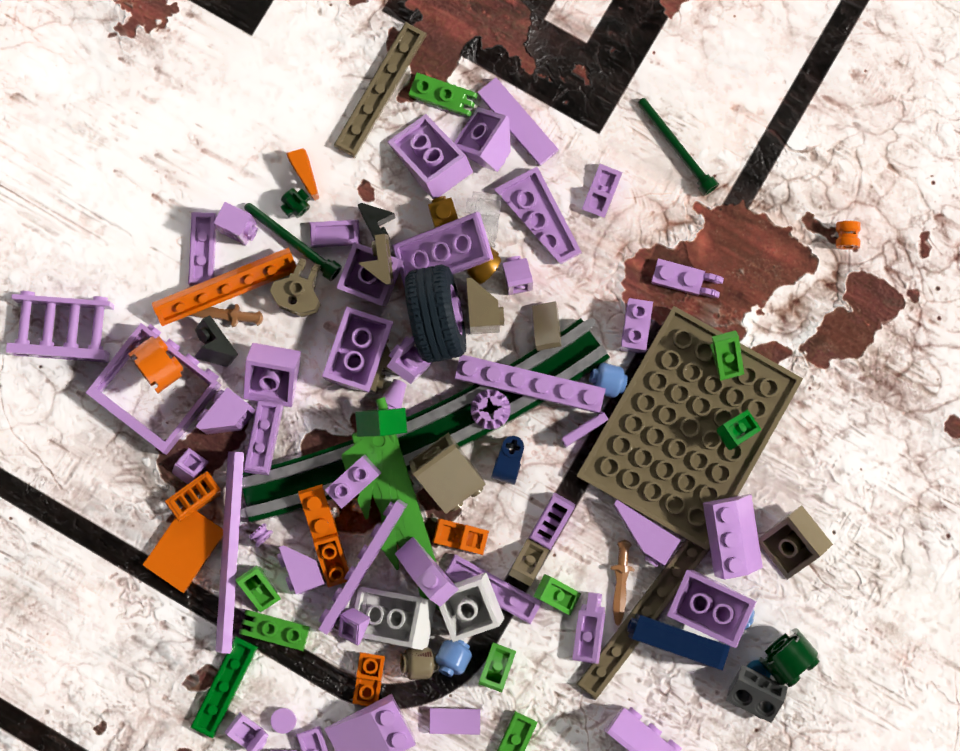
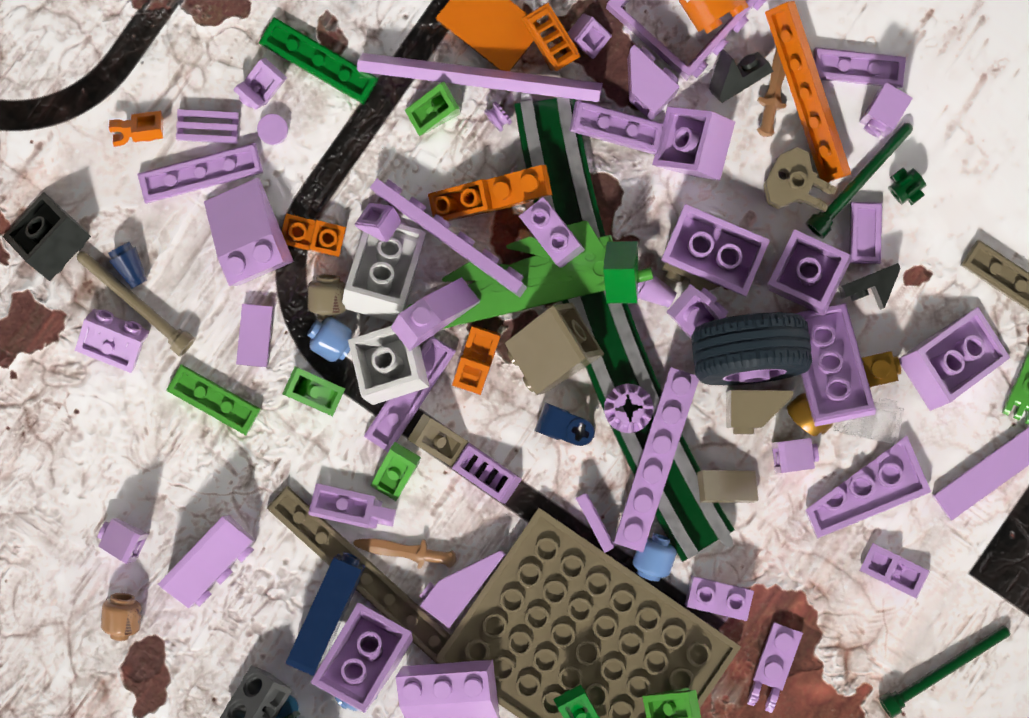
camera: 90 degrees right, 5 degrees up
bright green hinge [239,609,310,651] -> none
lavender slope [277,545,326,595] -> none
orange slope [286,148,320,201] -> none
dark tan slope [359,234,394,285] -> none
lavender slope [454,107,511,172] -> none

